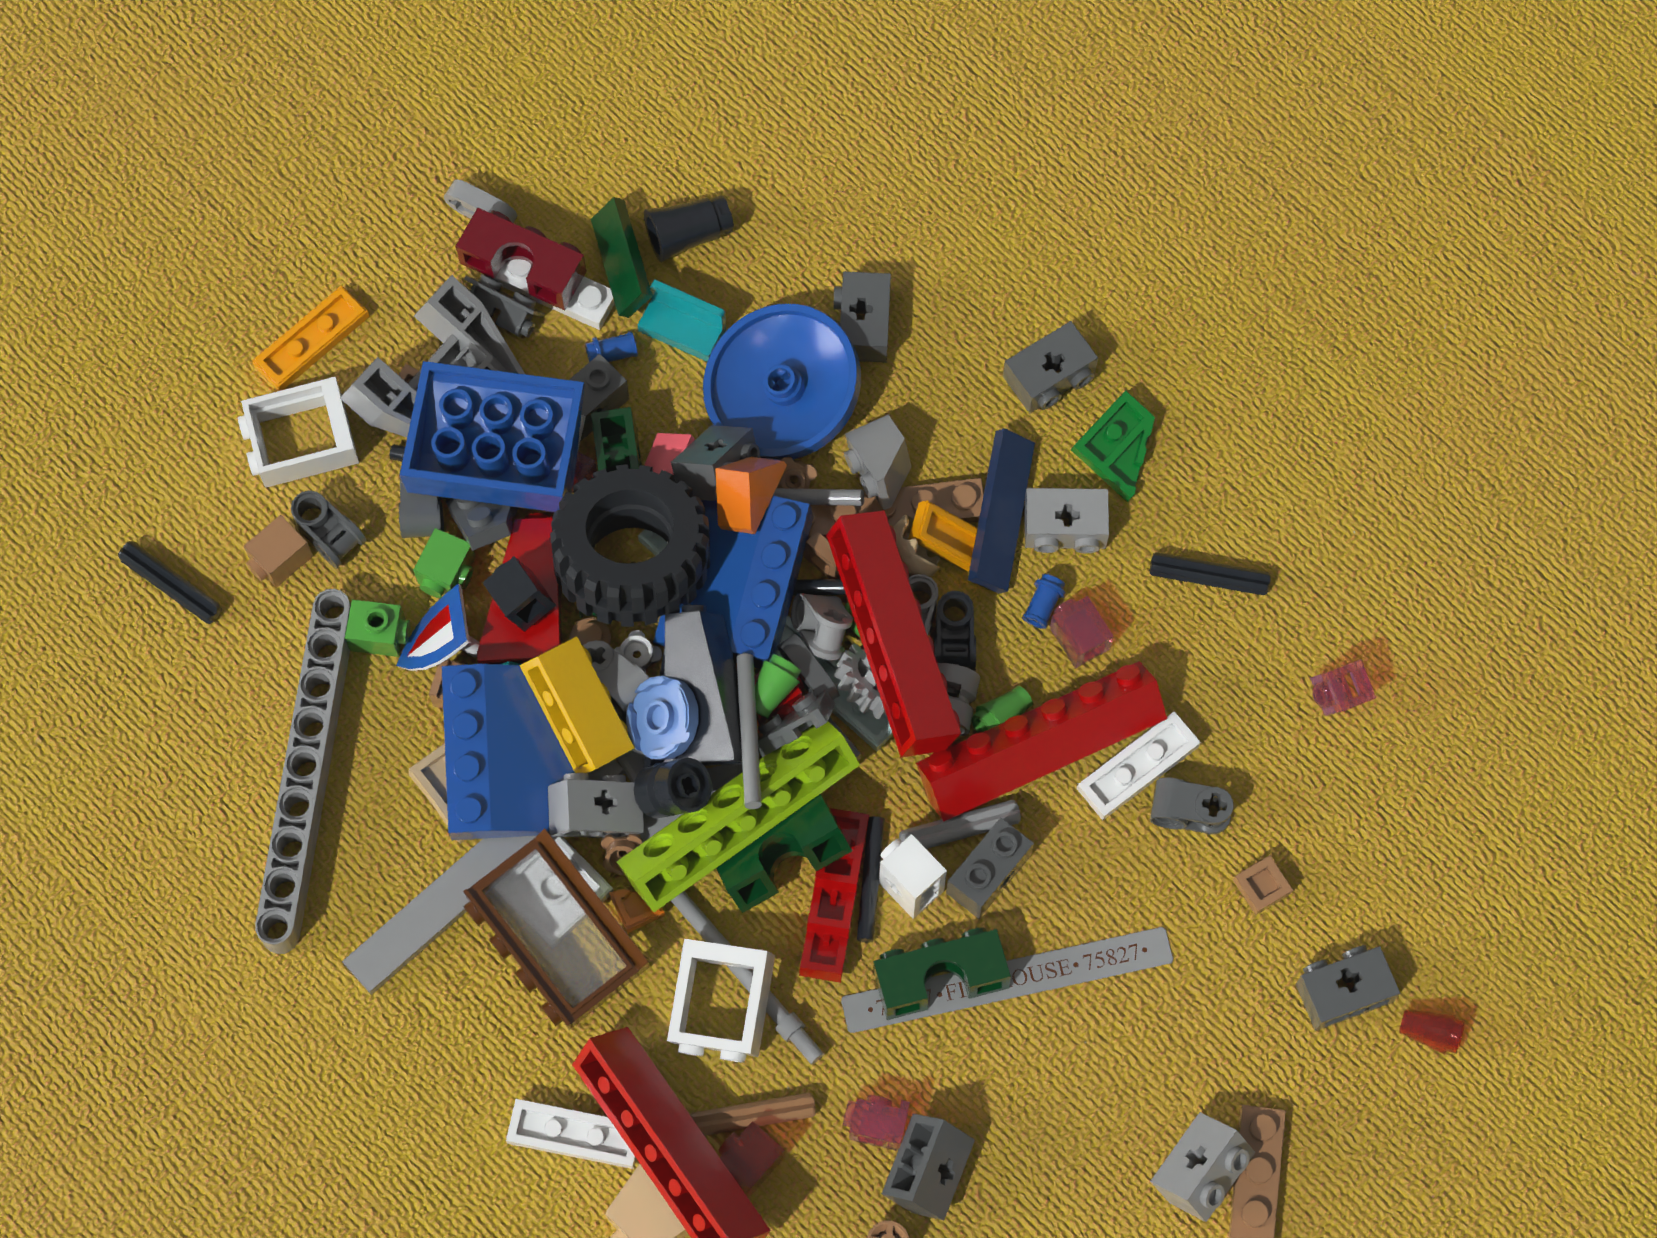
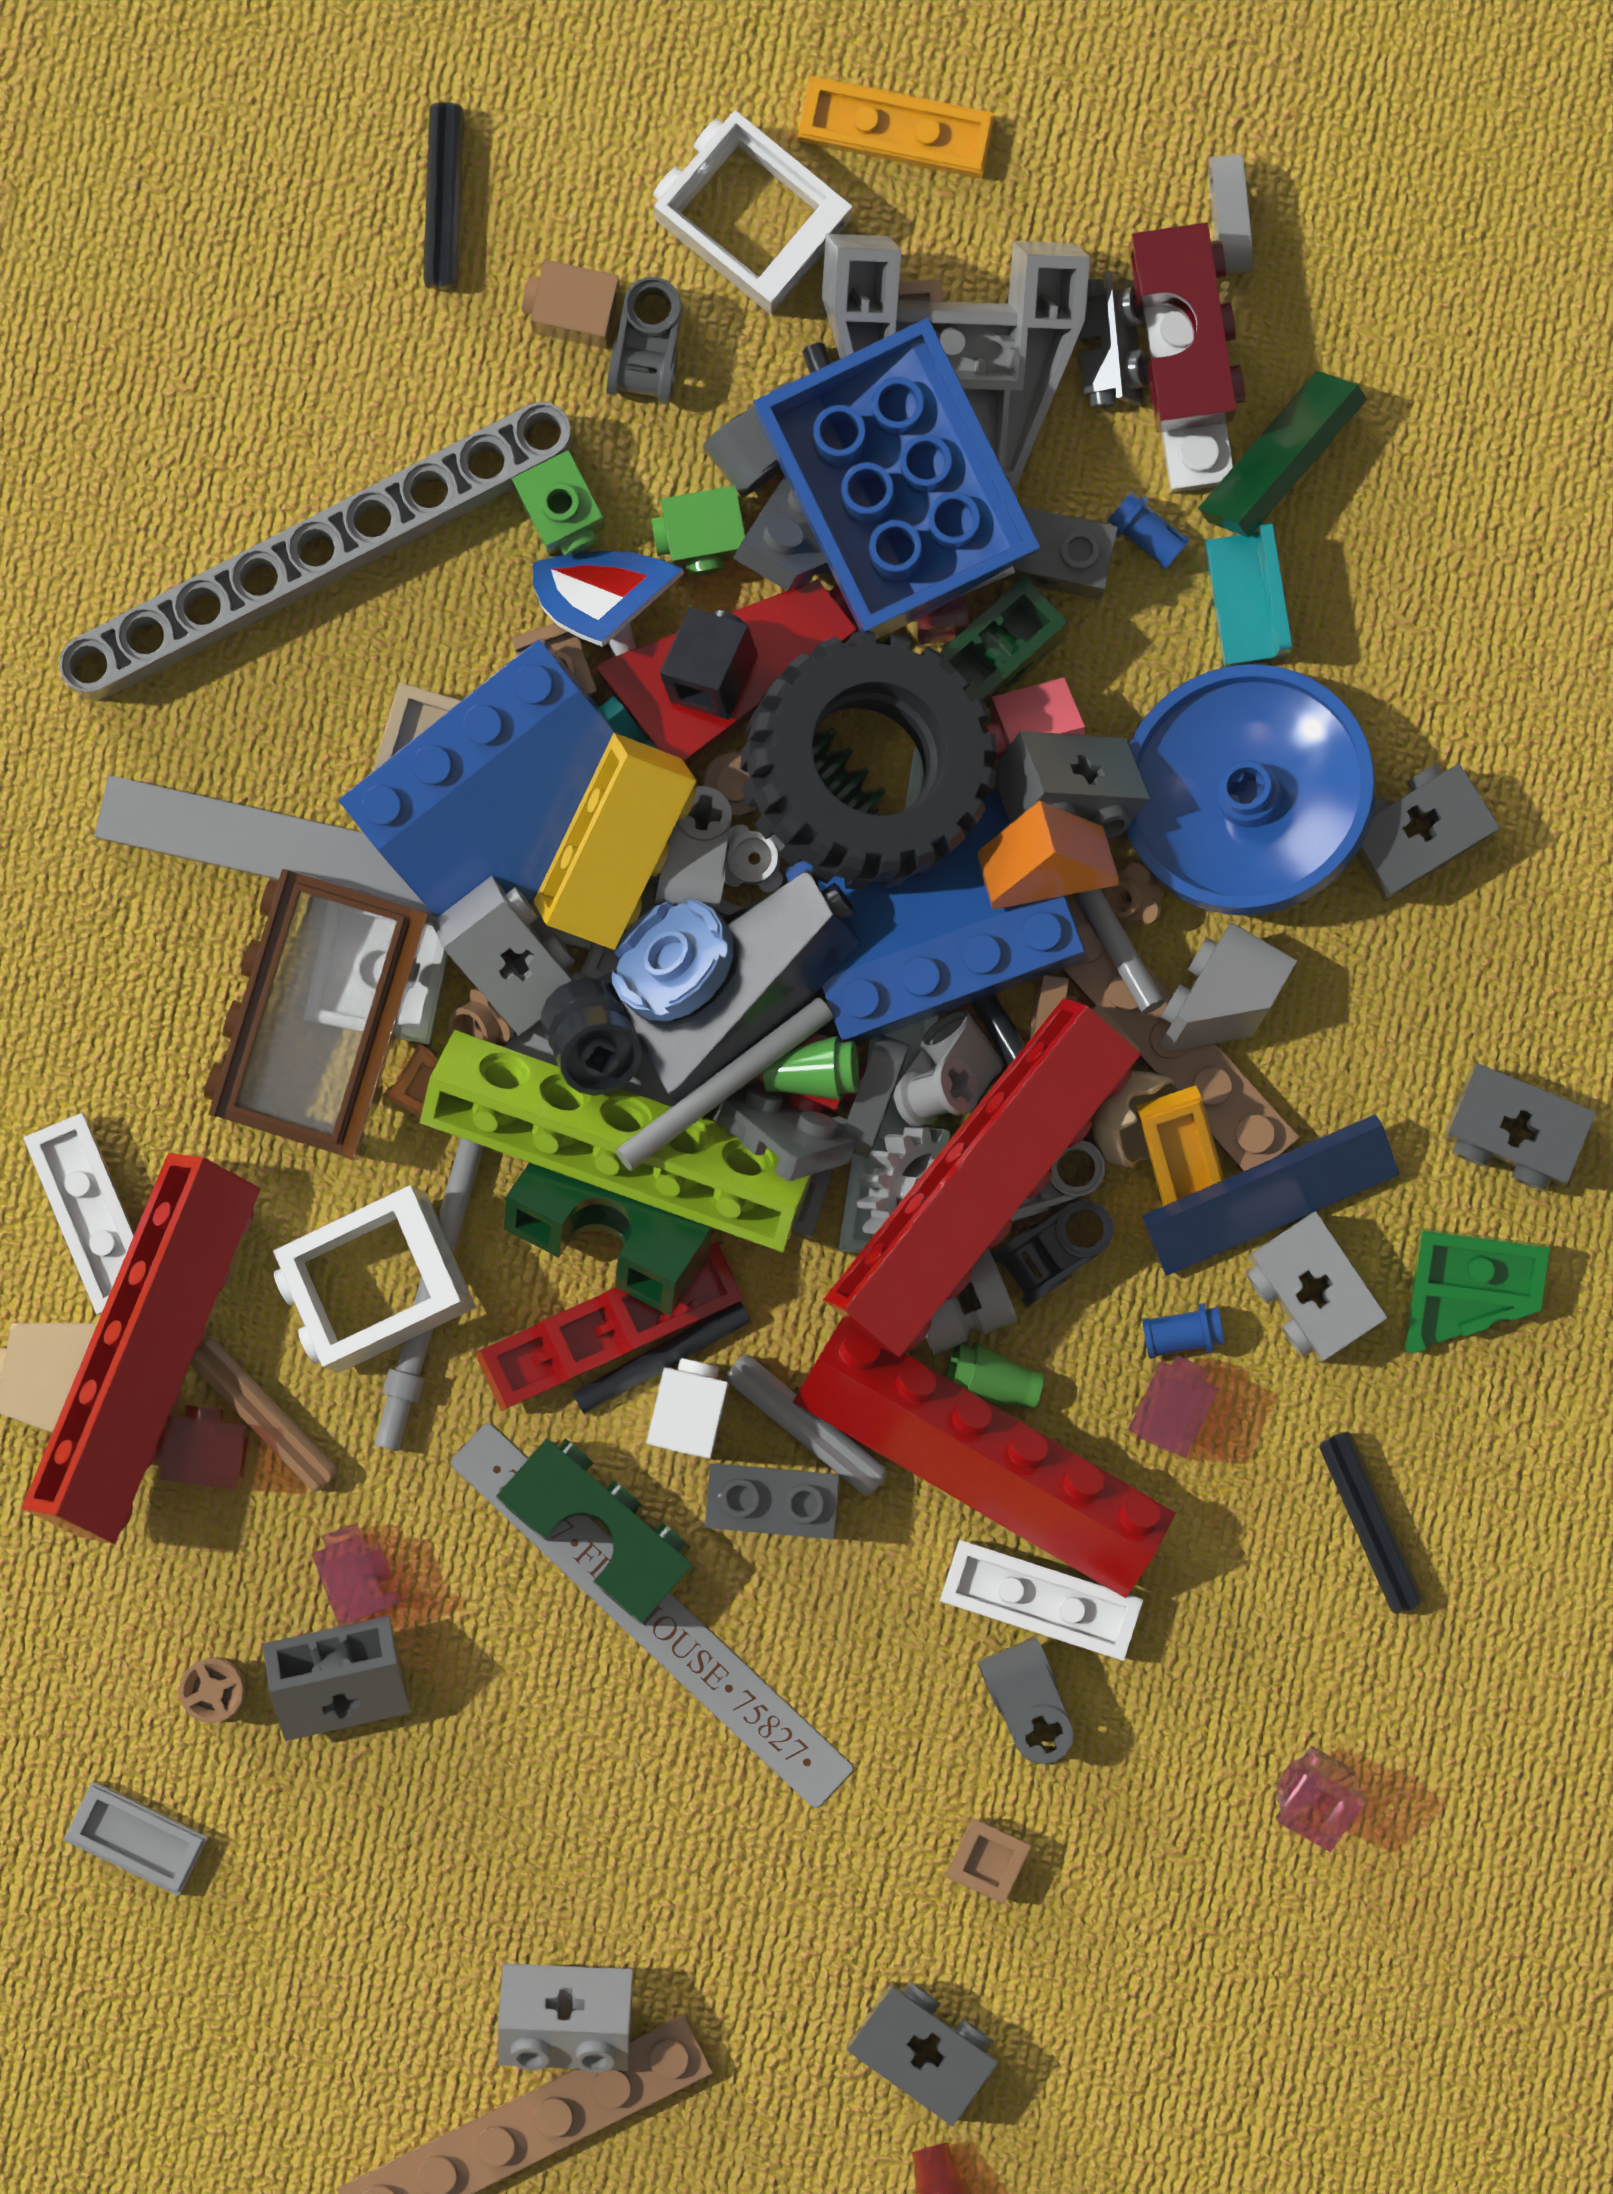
camera: 55 degrees right, 15 degrees up
black plant [644,195,734,263] -> none

